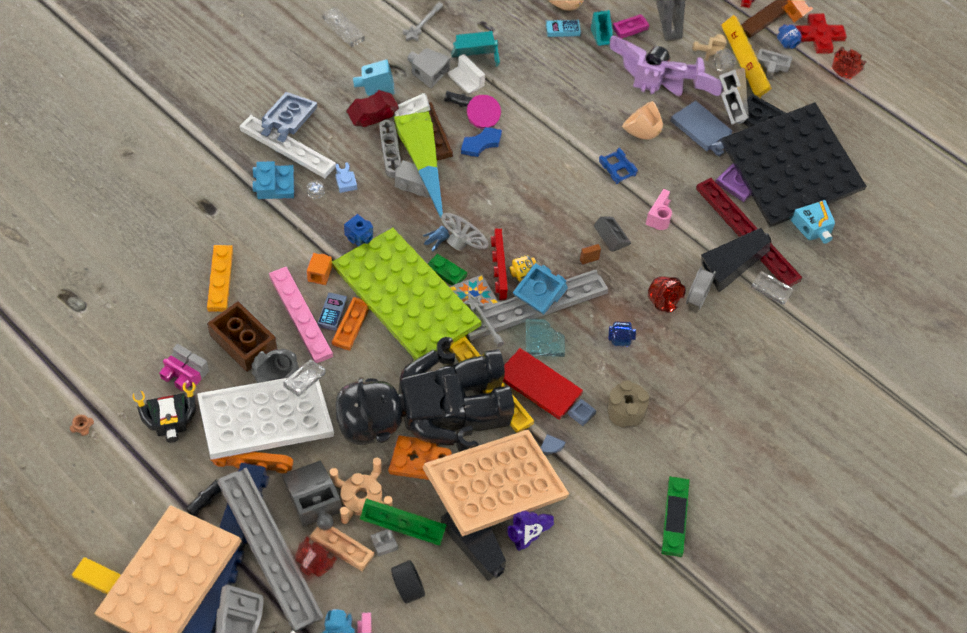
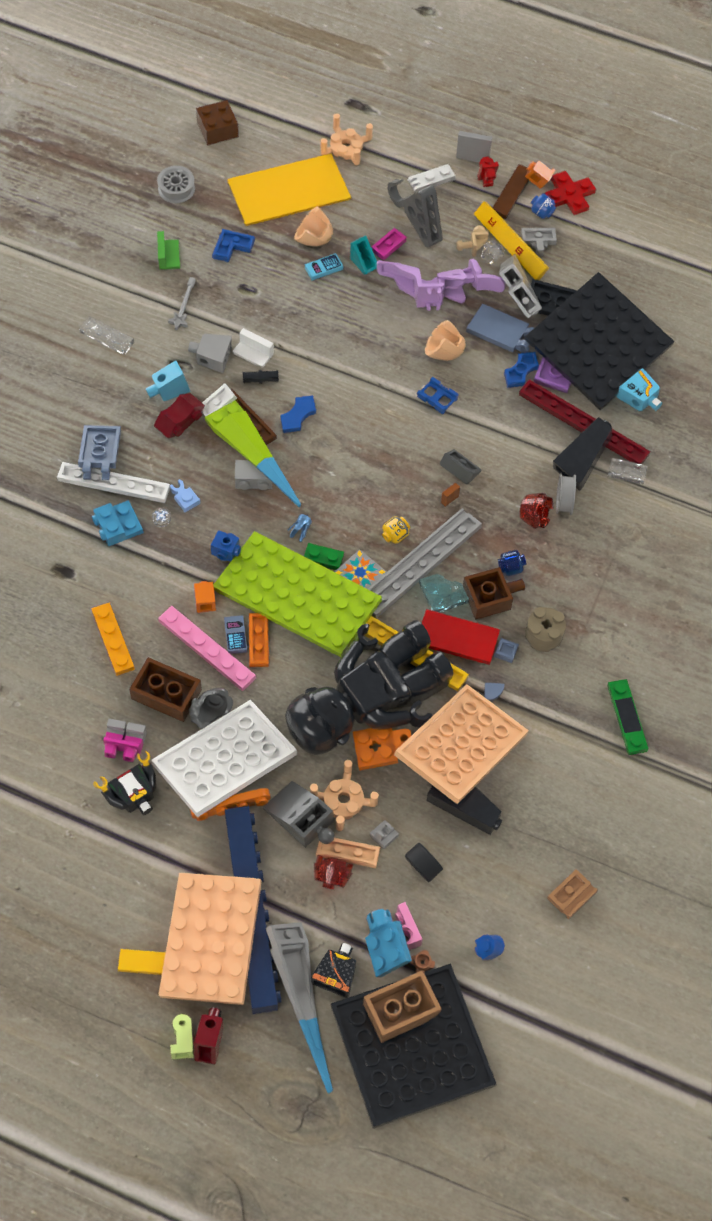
camera: 20 degrees left, 5 degrees up
nougat plate [70,415,94,436] -> none
black pin [185,479,222,516] -> none
light grey plate [217,468,324,632] -> none
clear plate [283,359,326,397] -> none
green plate [360,498,446,546] -> none
light grey beam [379,120,401,178] -> none
light grey wheel [441,213,489,251] -> none
teal piece [451,31,500,67] -> none
light grey piece [464,293,504,347] -> none
dark pink tile [466,95,501,129] -> none
red plate [490,228,508,300] -> none
dark purple rock [508,511,554,551] -> none
dark azure plate [513,263,568,315] -> none
black head [646,46,670,66] -> none
bright pink plate [646,189,672,230] -> none
clear red cone [832,46,866,79] -> none
none -> reddish brown brick [462,567,525,620]
none -> blue tile [504,352,539,388]

